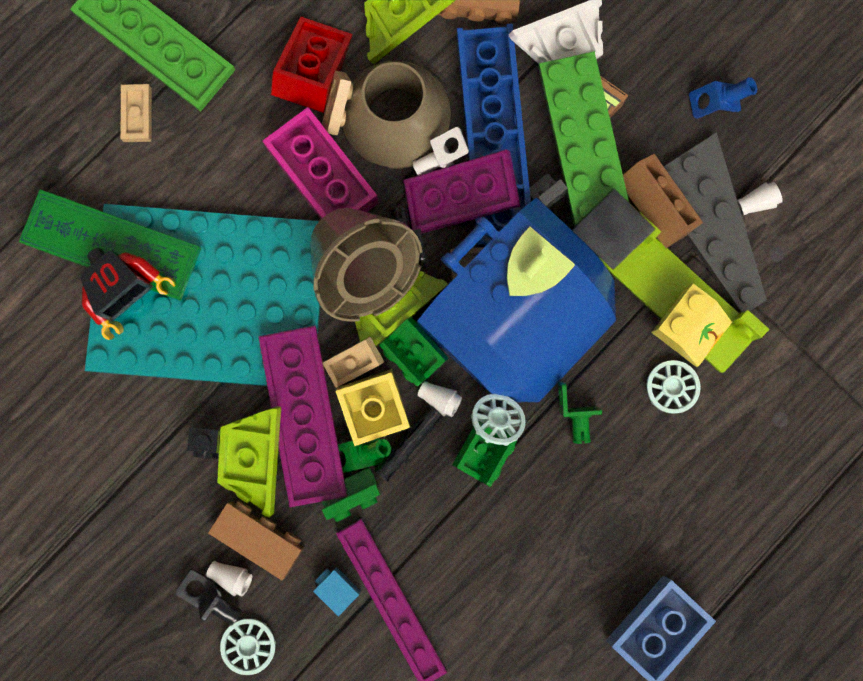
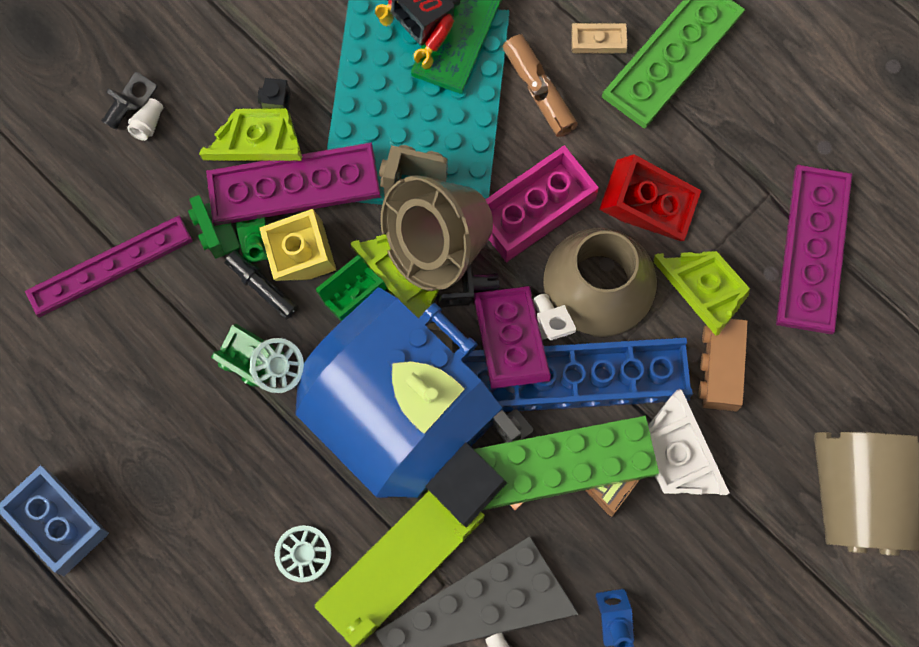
camera: 95 degrees right, 10 degrees down
medium nougat brick [208,500,305,580] -> none
light aqua wheel [220,618,276,675] -> none
dark azure brick [313,567,361,617] -> none
tan plate [322,71,353,135] -> none
tan plate [323,337,384,388] -> none
white cone [418,381,462,417] -> none
green bracket [558,381,602,444] -> none
medium nougat brick [623,154,703,248] -> none
light yellow slope [651,283,732,367] -> none
none -> dark tan bracket [379,145,448,195]
none -> medium nougat piece [502,34,578,137]

